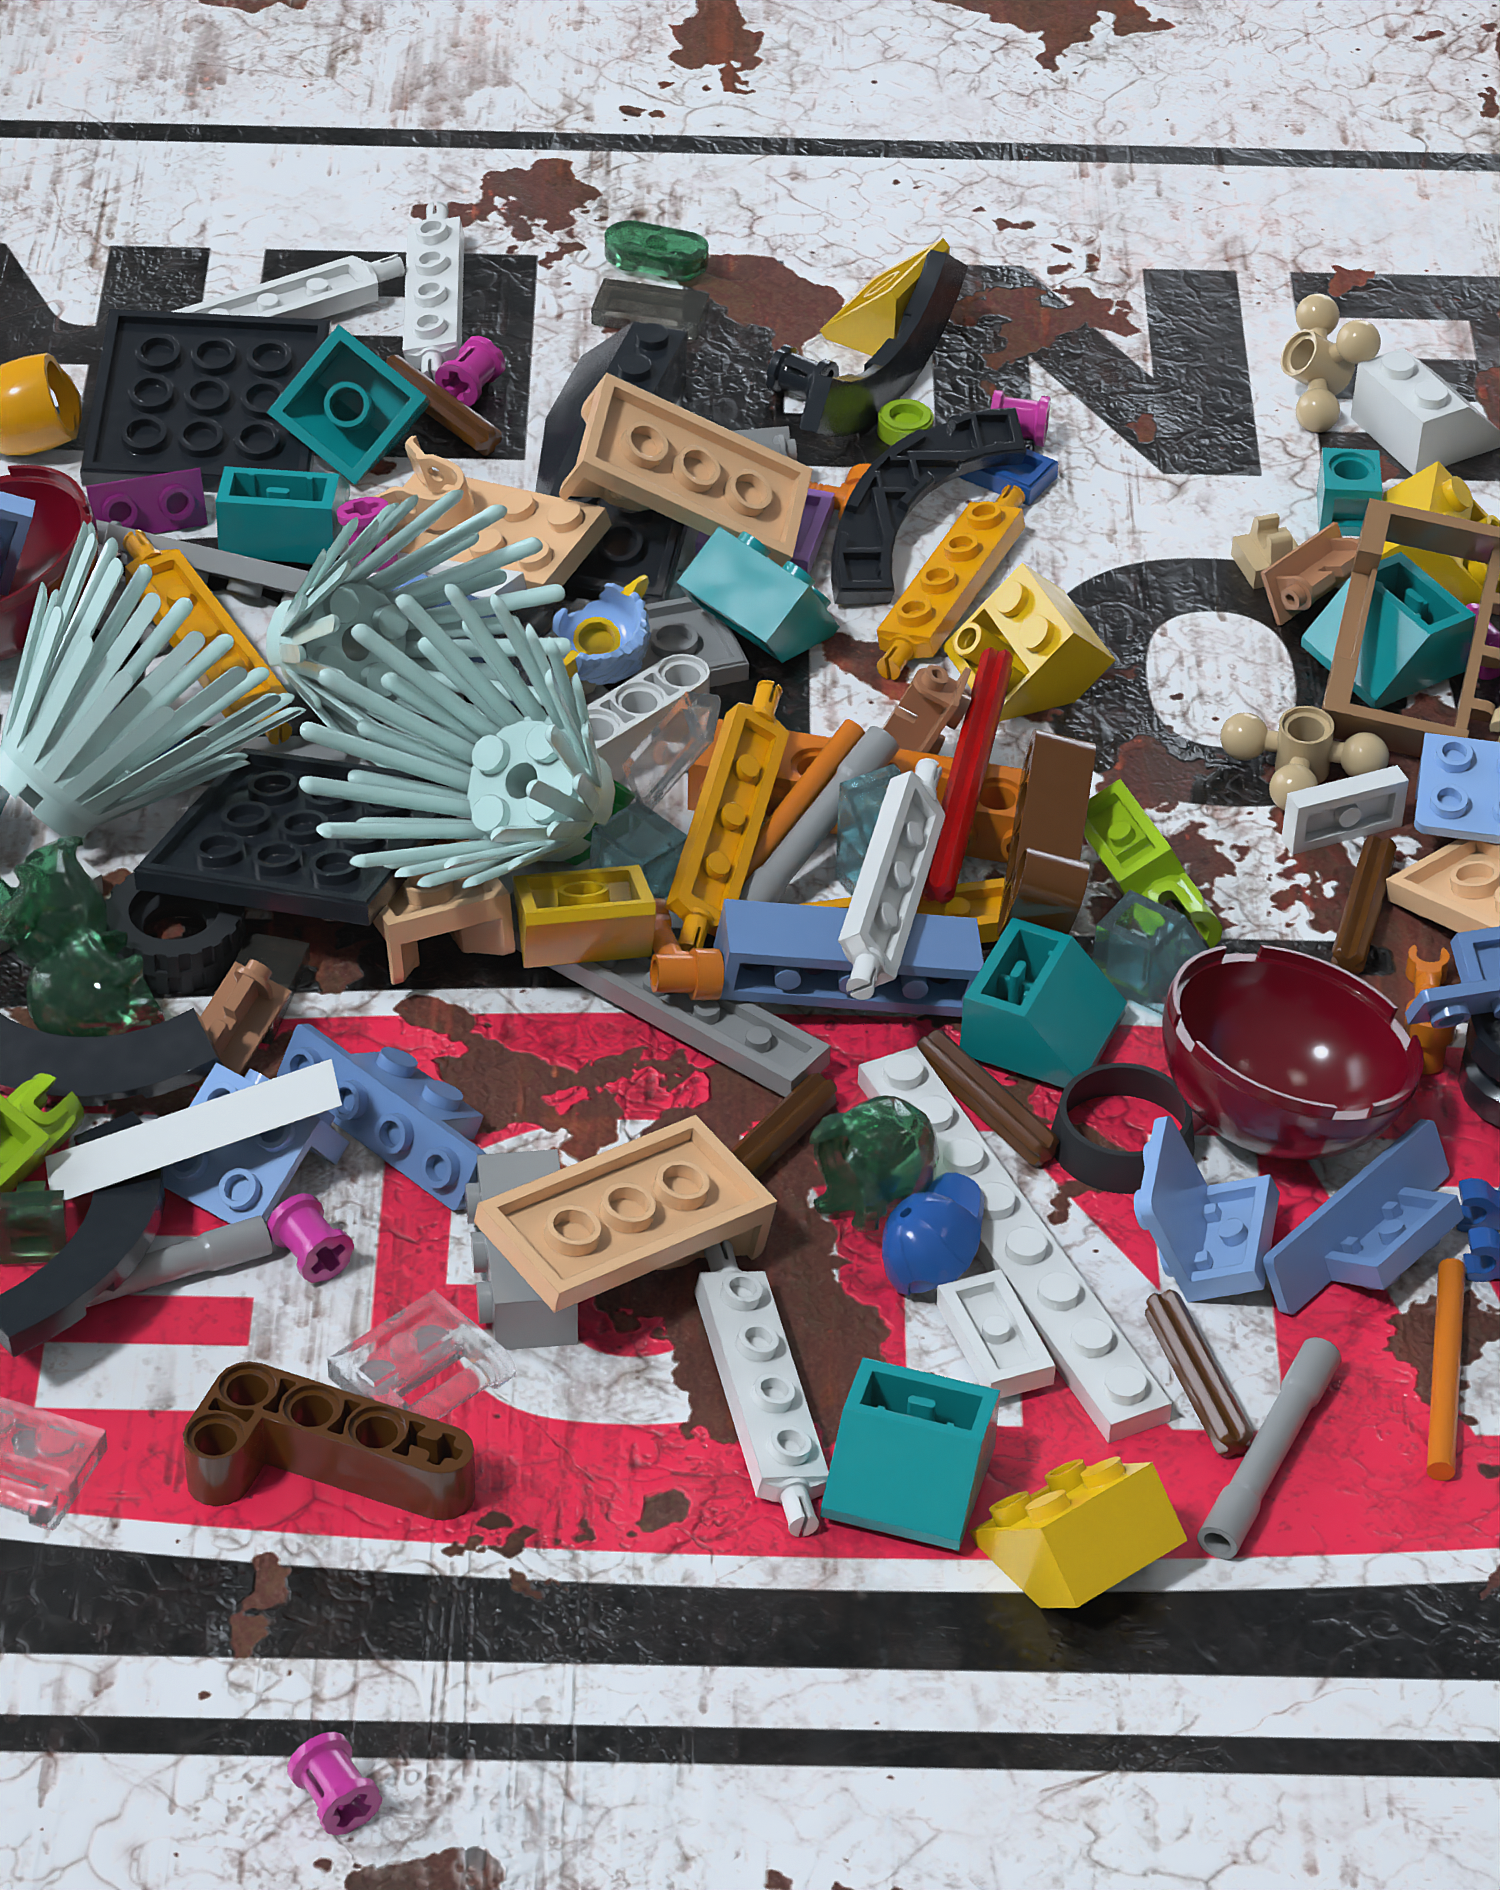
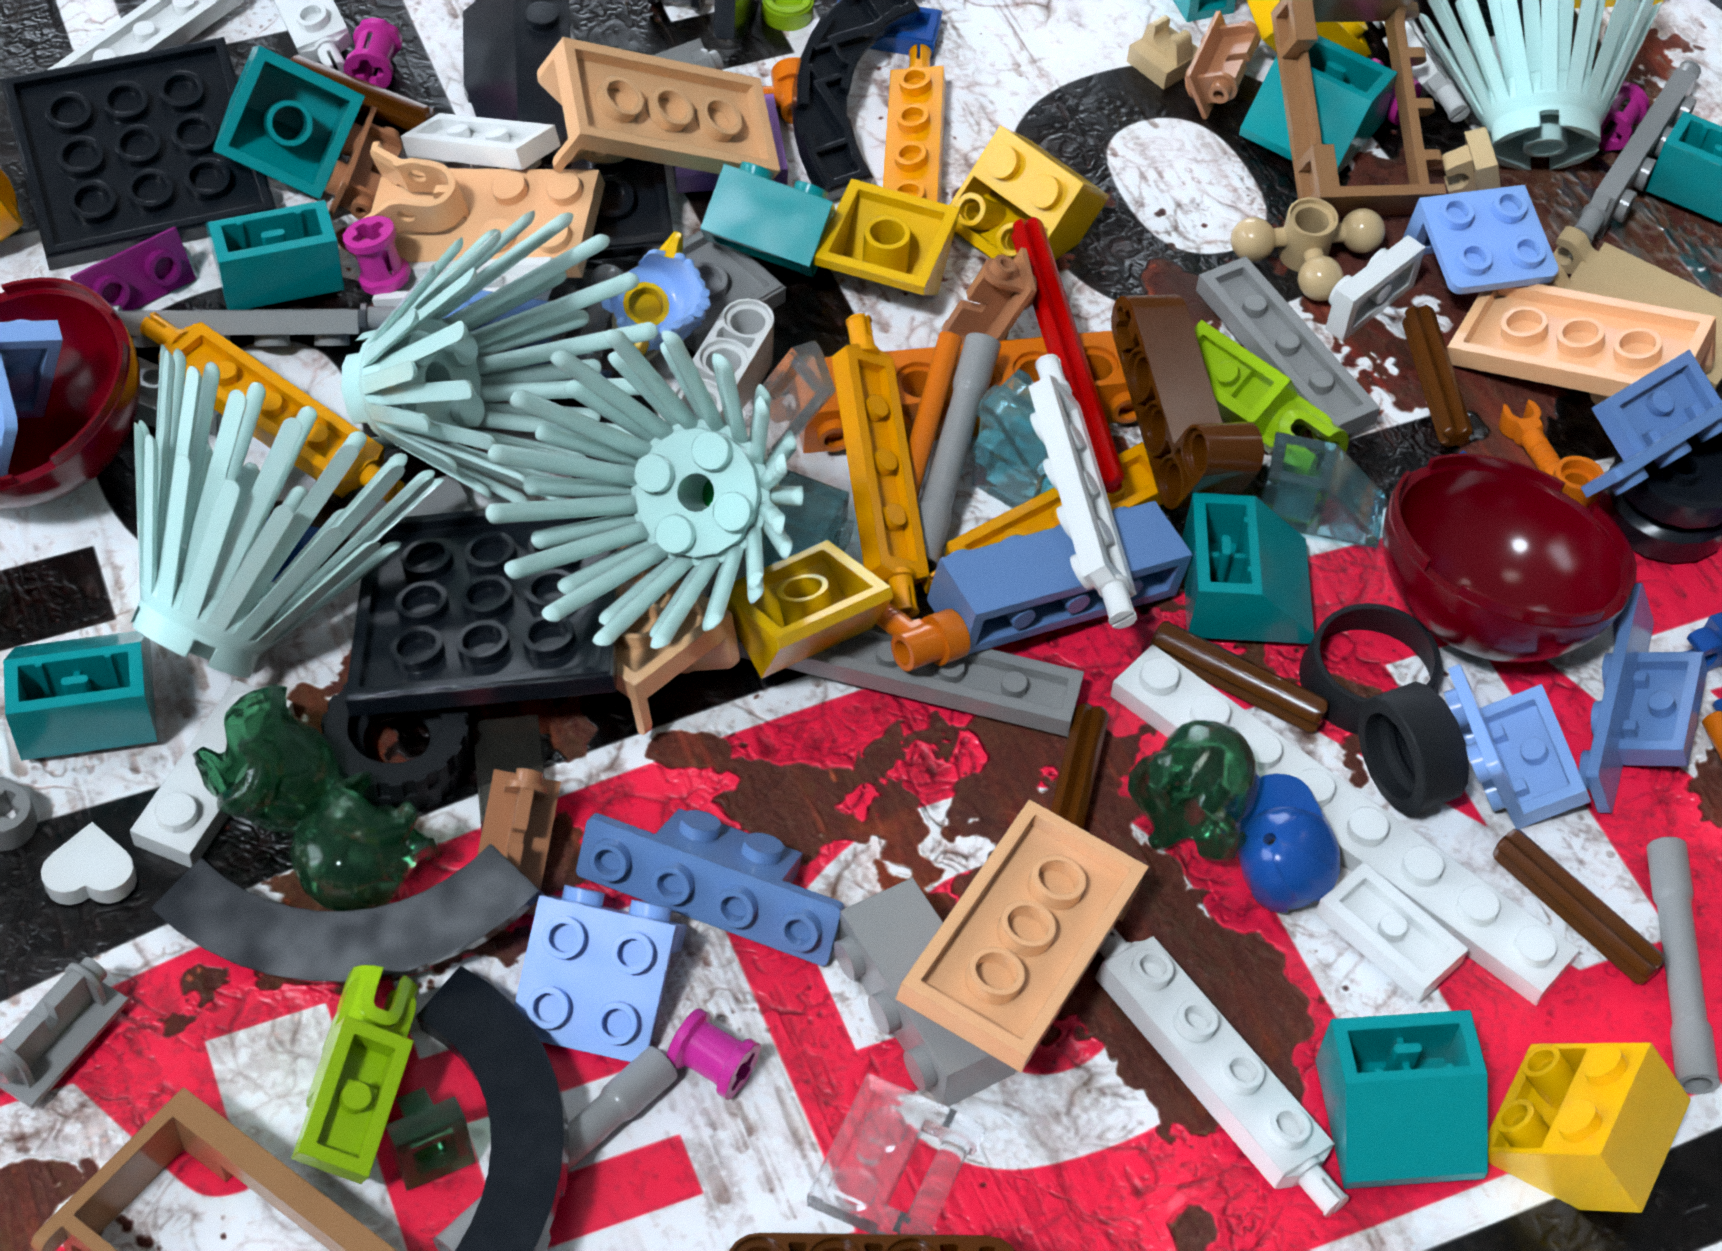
camera: 25 degrees left, 10 degrees up
white sticker [45,1059,342,1205] -> none
none -> nougat hinge [324,106,403,219]
none -> white plate [401,113,561,170]
none -> yellow slope [813,178,960,296]
none -> light grey plate [1196,256,1380,435]
none -> black tyre [1358,681,1469,815]

